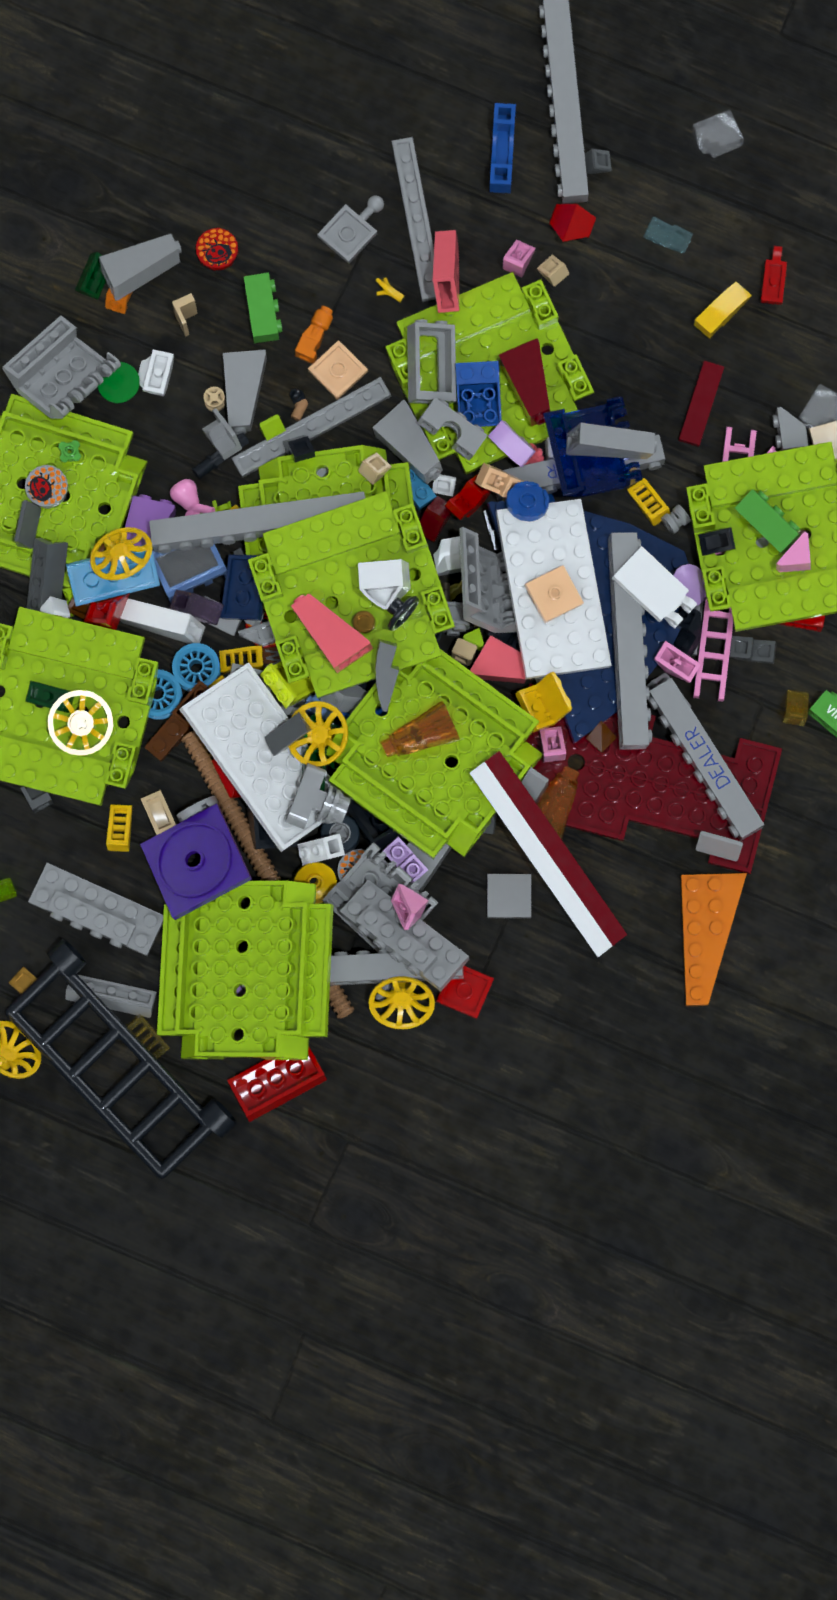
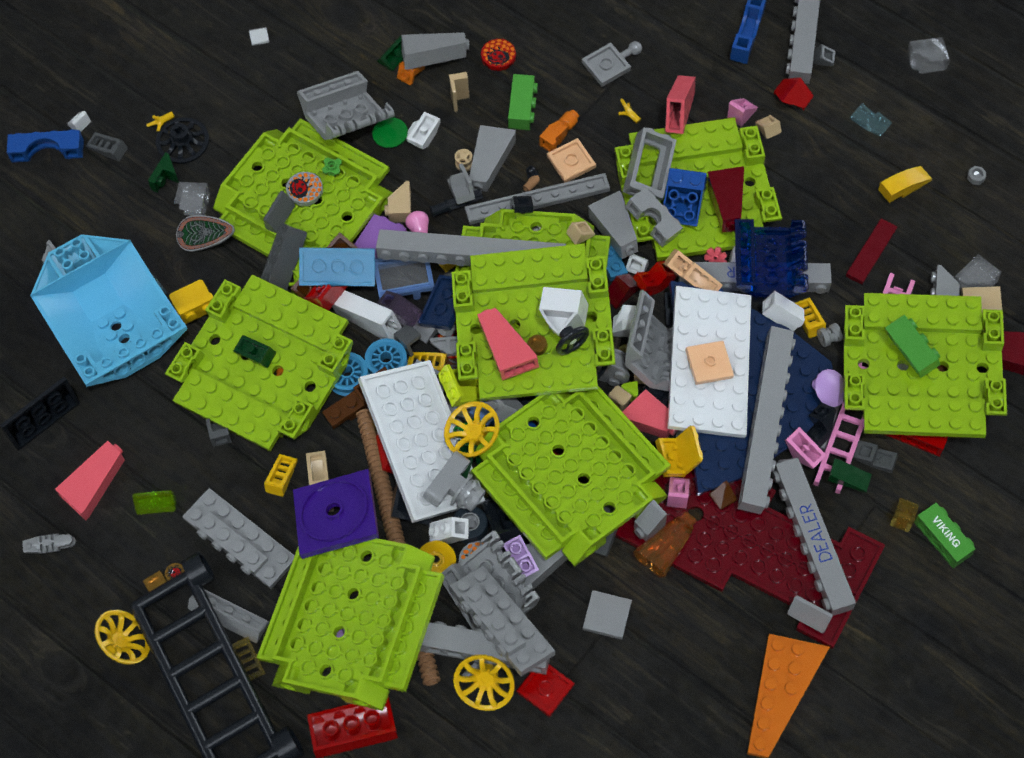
camera: 15 degrees right, 15 degrees down
white slope [40,596,70,618] -> none
wheel [48,690,113,755] -> none
yellow wheel [90,527,152,580] -> none
light grey tile [176,796,219,822] -> none
lime slope [259,414,286,441] -> none
dark grey slope [264,712,311,756] -> none
dark grey slope [375,639,399,712] -> none
clear orange piece [381,701,460,757] -> none
bright pink slope [391,884,429,930] -> none
light grey tile [392,137,436,302] -> none
sticker [470,751,627,957] -> none
lavender slope [488,421,536,467] -> none
blue tile [506,481,550,522] -> none
light grey slope [566,423,657,459] -> none
white tile [612,546,697,629] -> none
black slope [698,527,736,556] -> none
red plate [761,246,787,305] -> none
bright pink slope [776,532,811,572] -> none
none -> tile [165,563,184,580]
none -> tan slope [384,181,411,223]
none -> dark grey panel [394,323,421,357]
none -> white brick [762,291,805,331]
none -> dark green slope [828,459,872,493]
none -> light grey tile [967,166,986,185]

